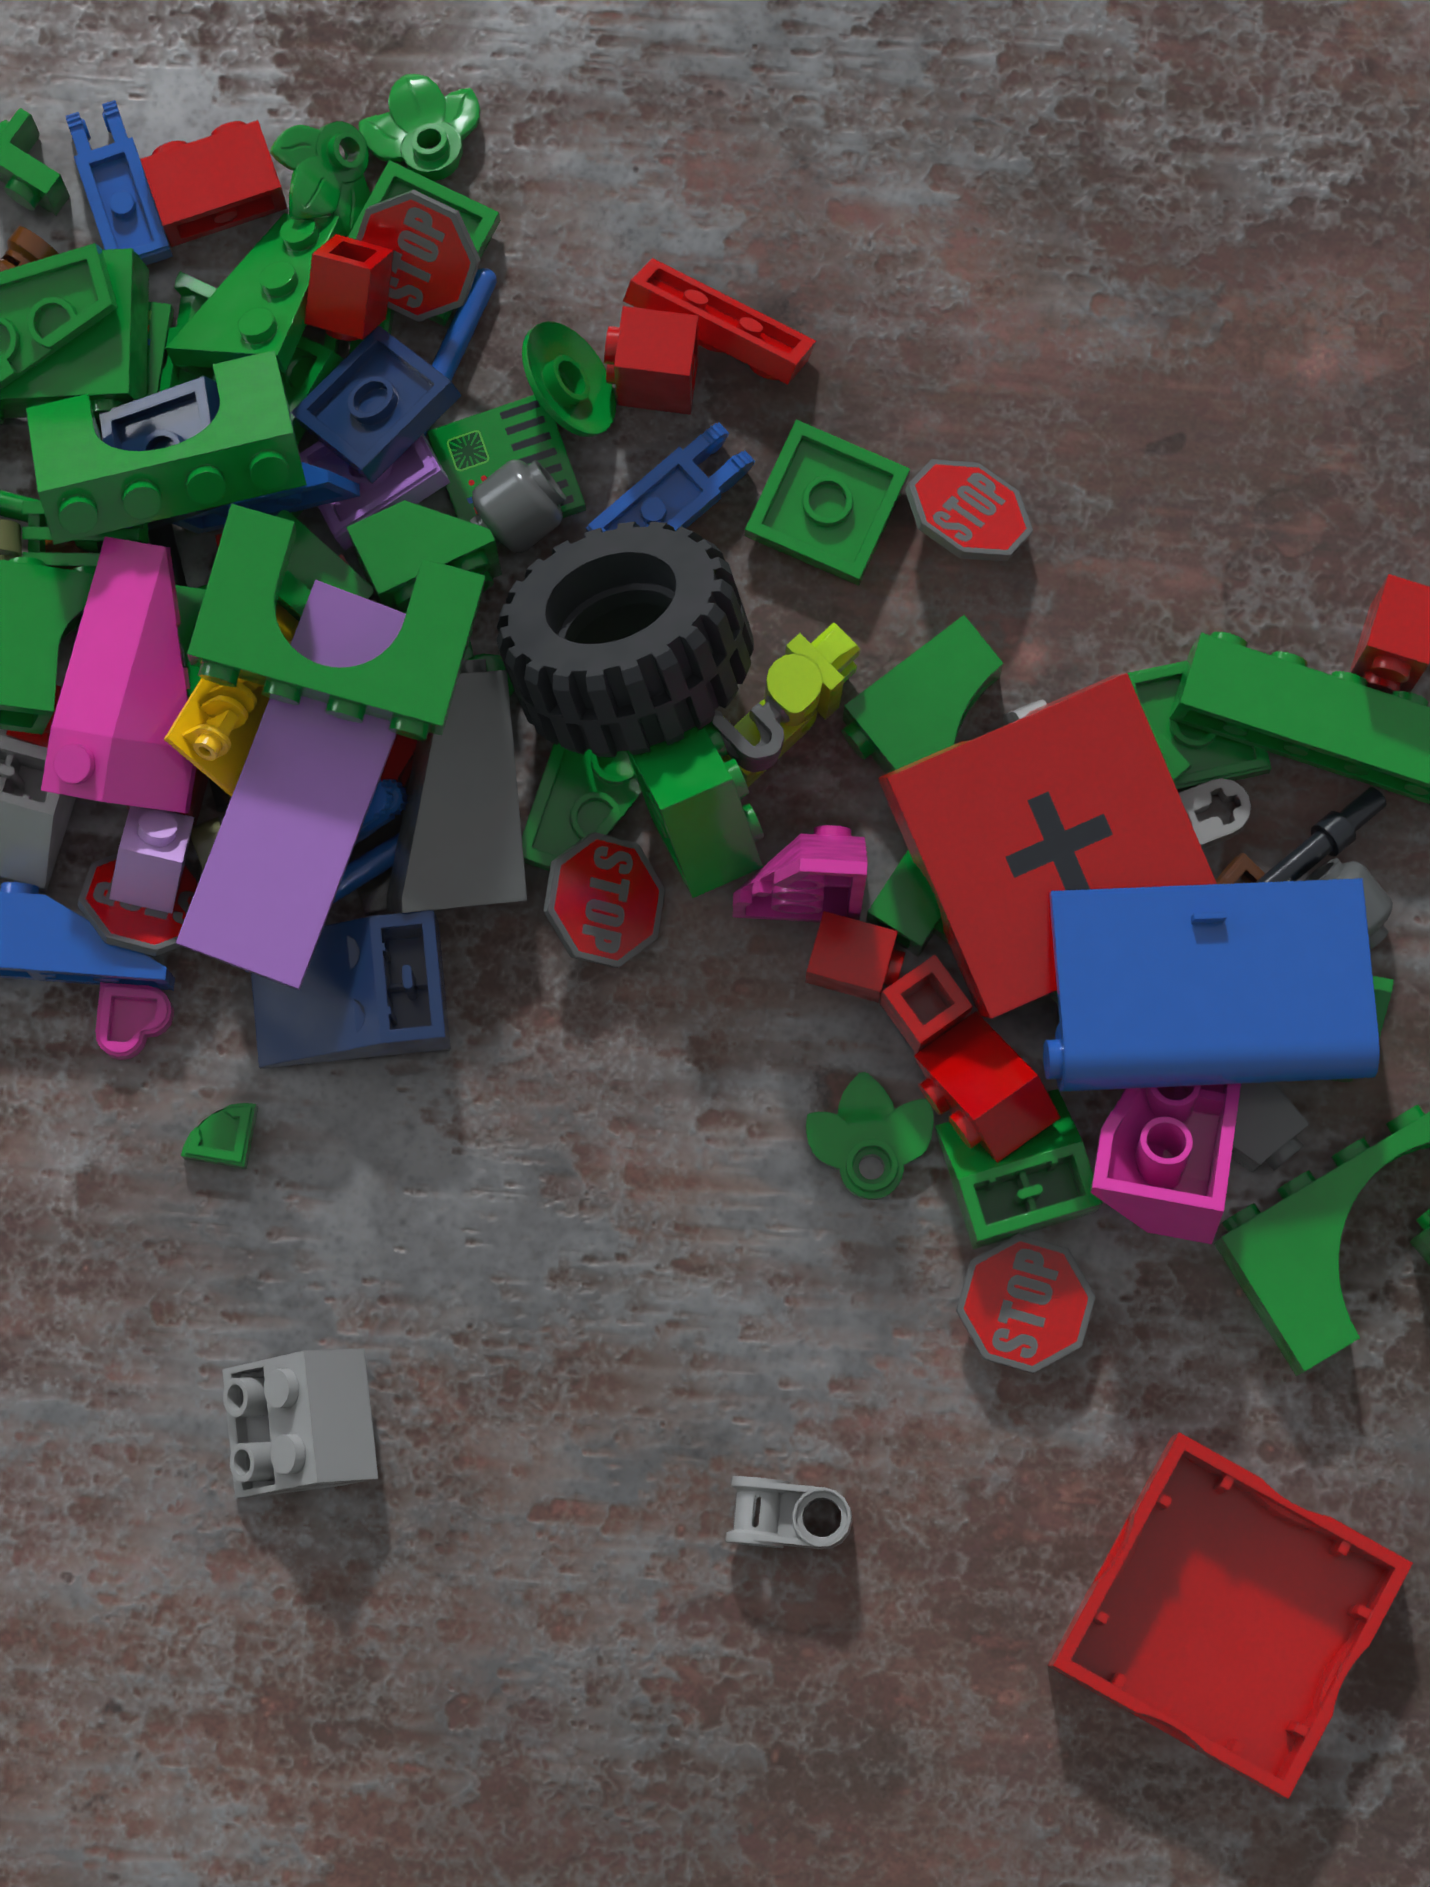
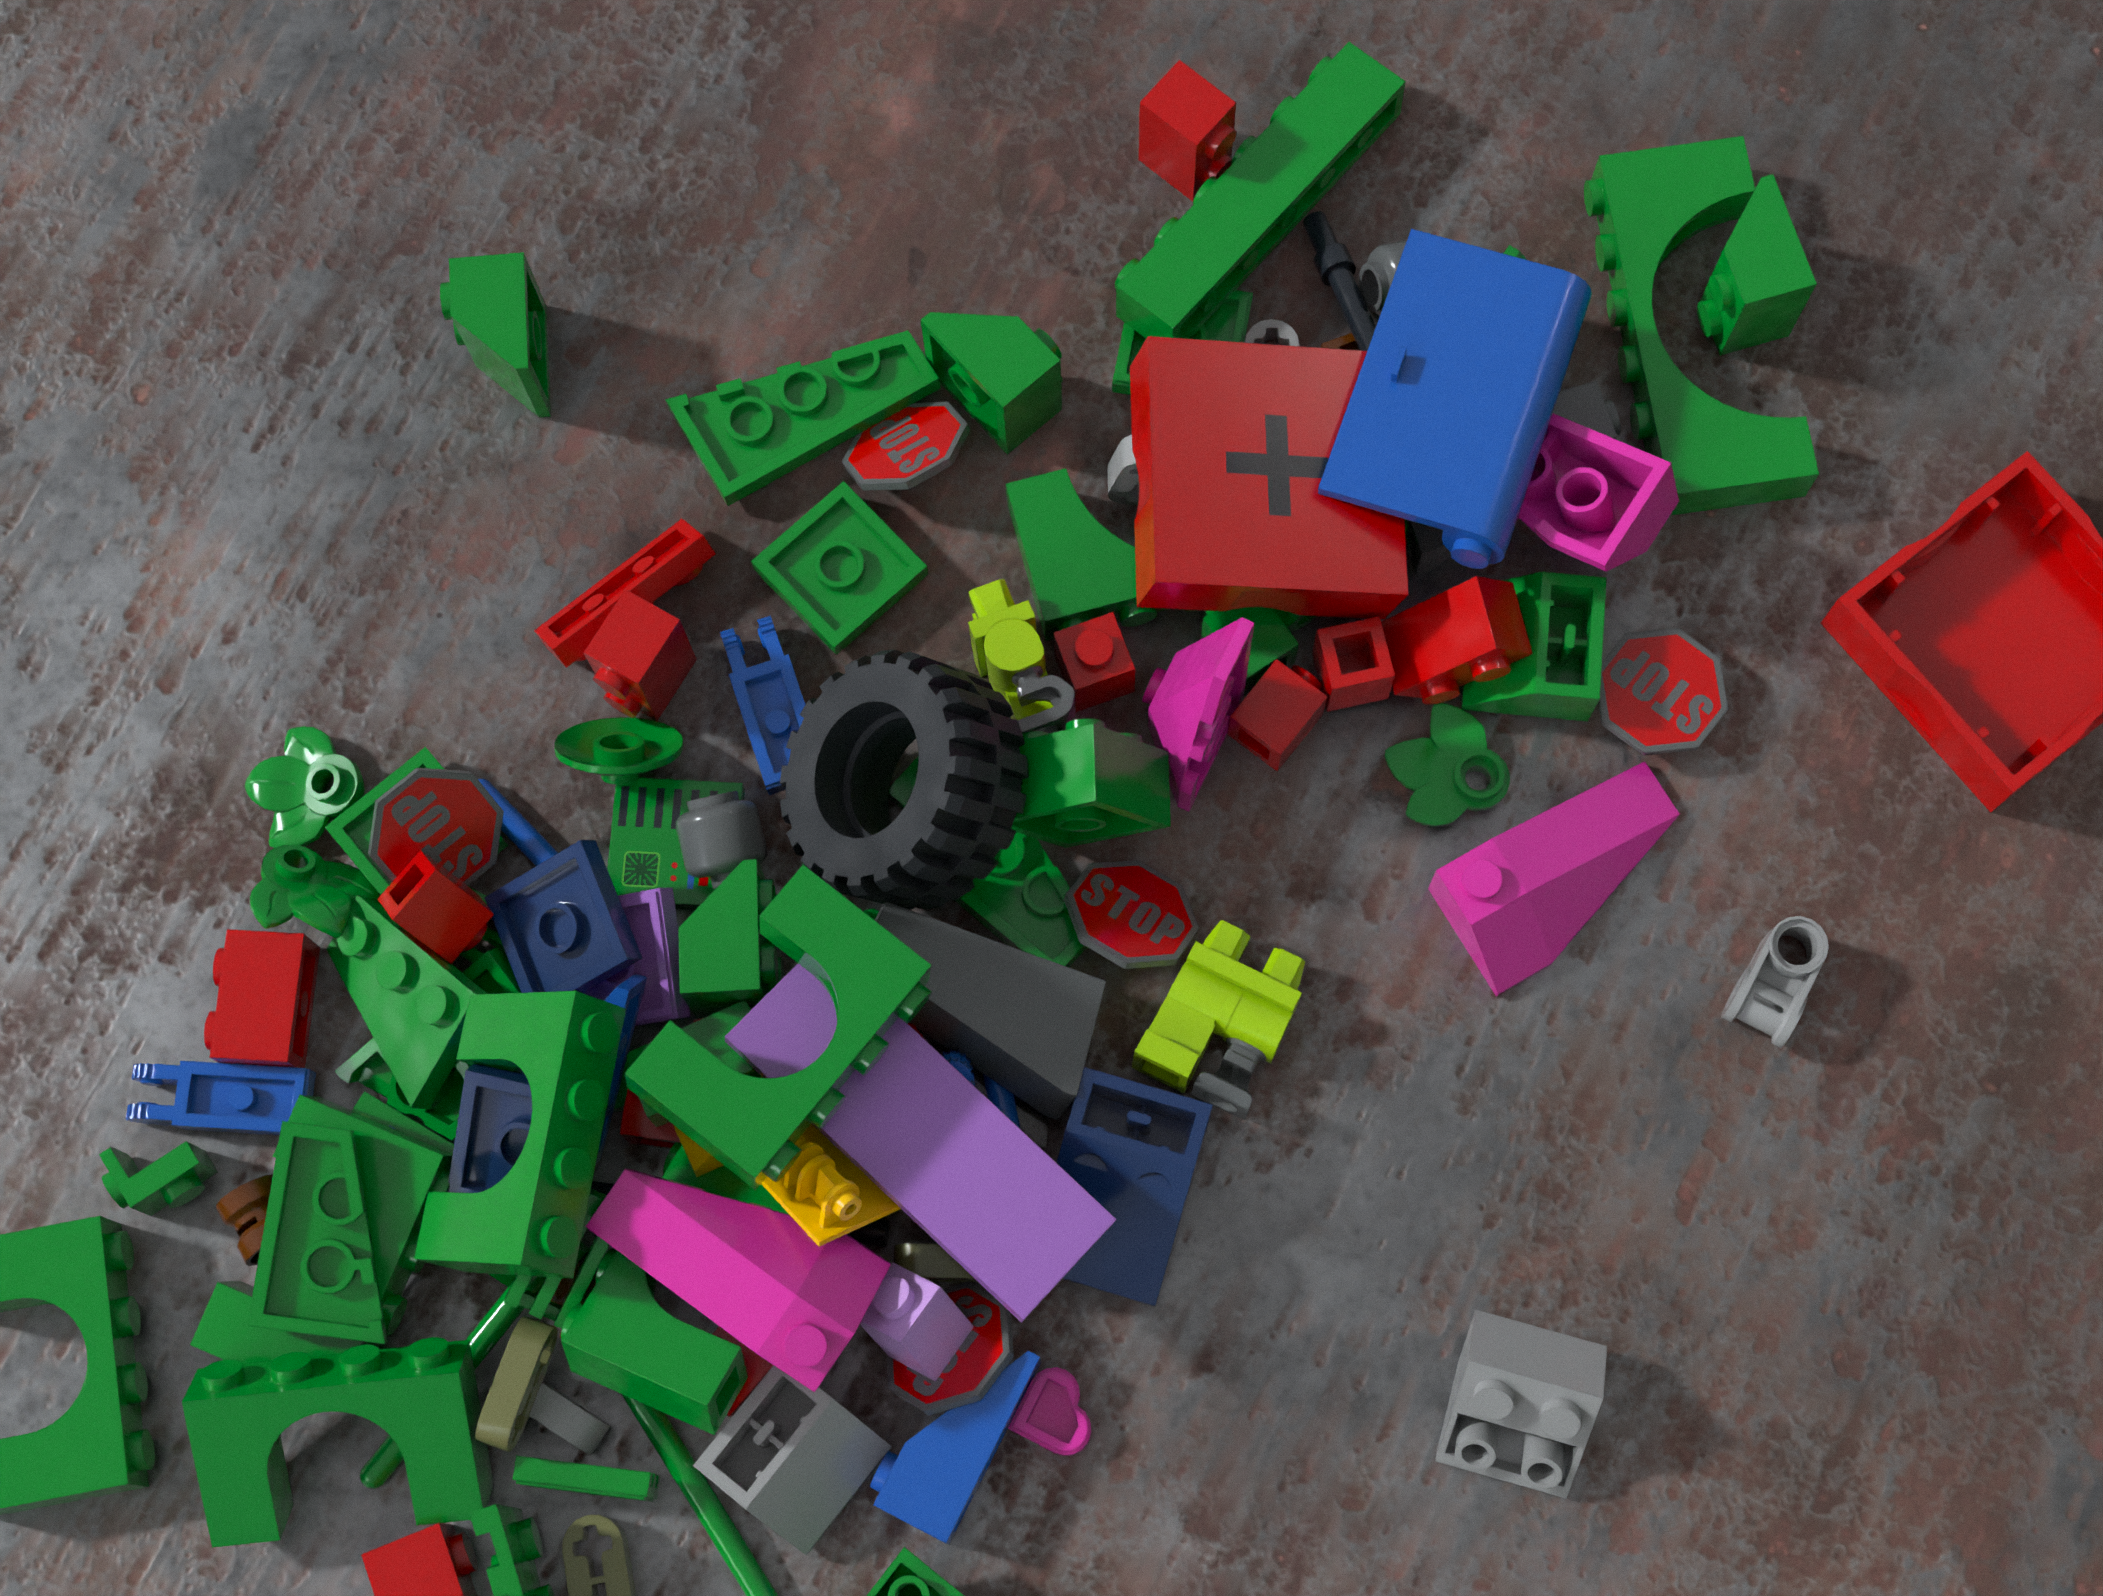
camera: 65 degrees left, 5 degrees down
green tile [181,1103,258,1169] -> none
none -> green slope [440,252,551,417]
none -> green wing [665,330,941,506]
none -> green slope [920,312,1063,455]
none -> red brick [1053,612,1135,712]
none -> lime hips [1132,920,1305,1120]
none -> dark pink wedge [1428,761,1680,997]

